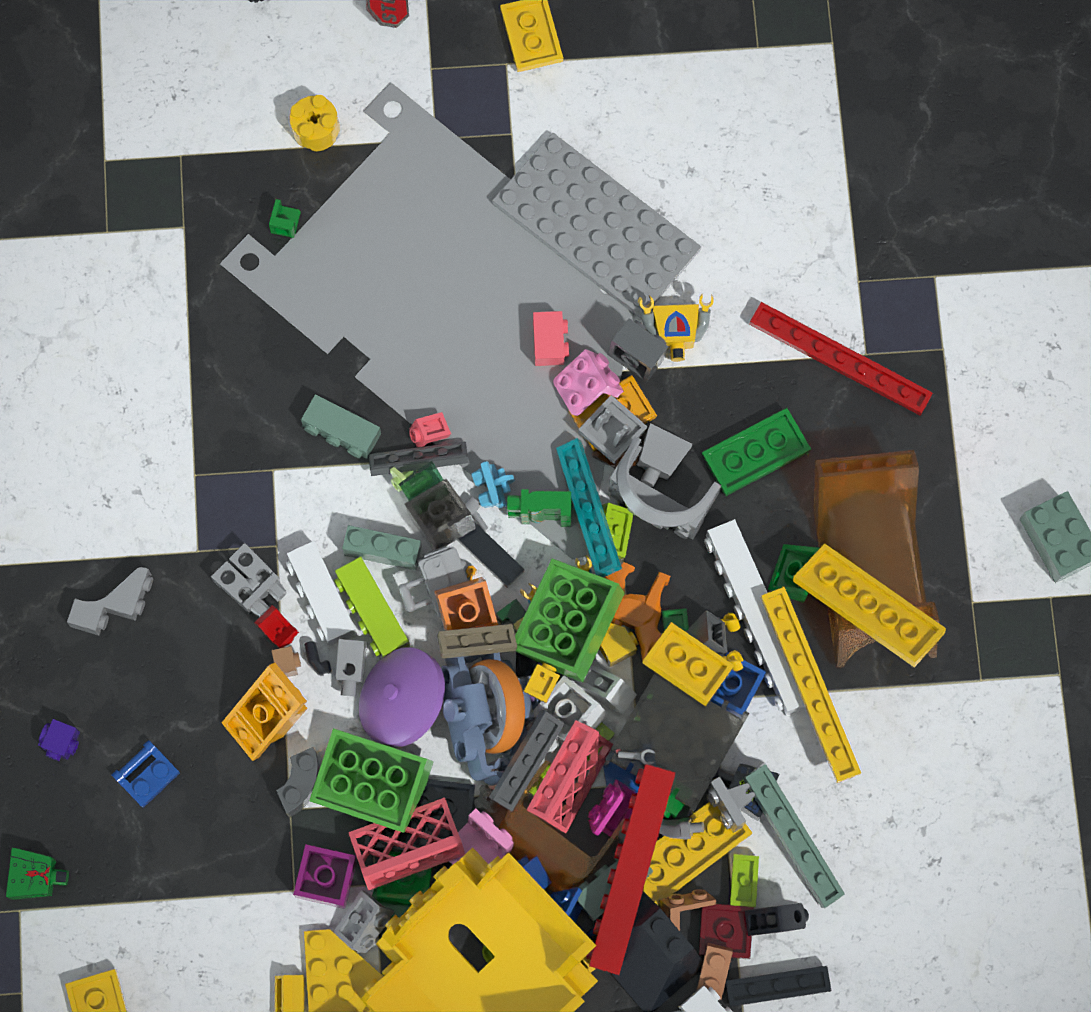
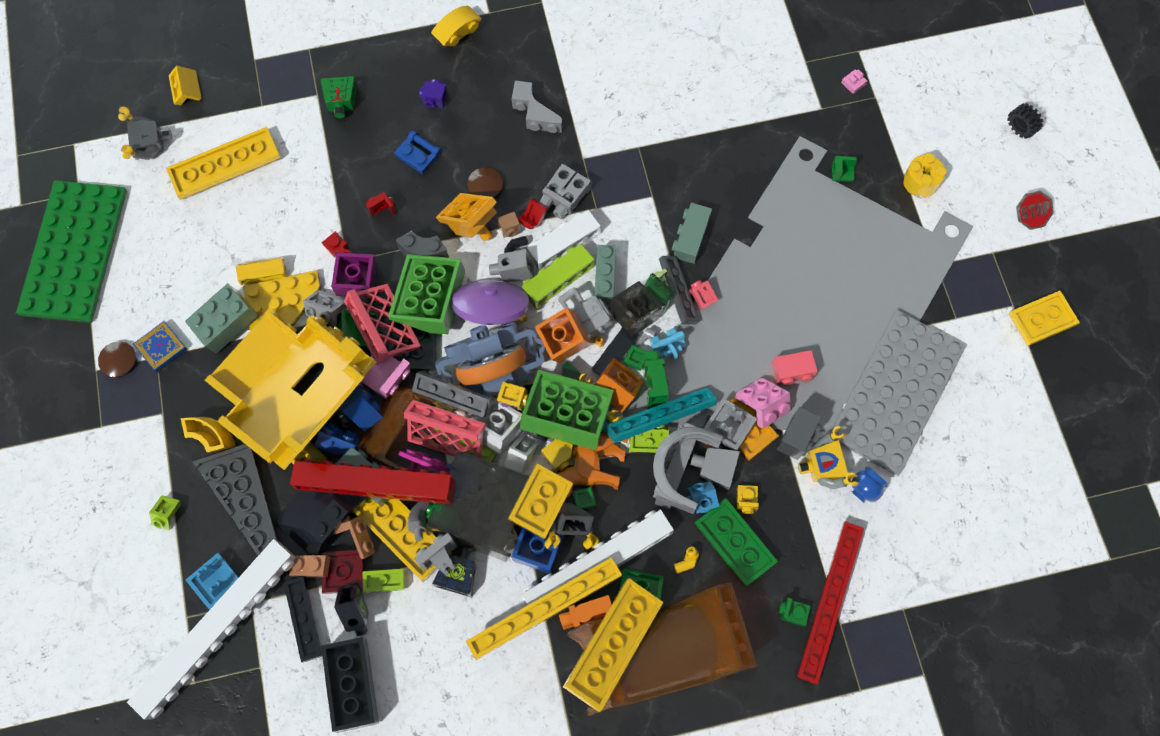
camera: 85 degrees right, 5 degrees down
dark tan plate [437,624,517,659] -> none
light grey hand [618,749,655,765] -> none
sand green plate [742,764,845,908] -> none
none -> red plate [321,231,351,258]
none -> black brick [321,637,379,733]
none -> red bracket [365,192,396,217]
none -> reddish brown dish [467,167,503,198]
none -> orange hips [559,595,612,631]
none -> orange slope [594,357,644,413]
none -> green plate [624,345,647,371]
none -> yellow arm [674,546,699,574]
none -> dark azure brick [686,481,720,514]
none -> yellow bracket [737,485,759,514]
none -> green bracket [779,597,810,627]
none -> bright pink tile [841,69,867,94]
none -> blue piece [851,466,888,503]

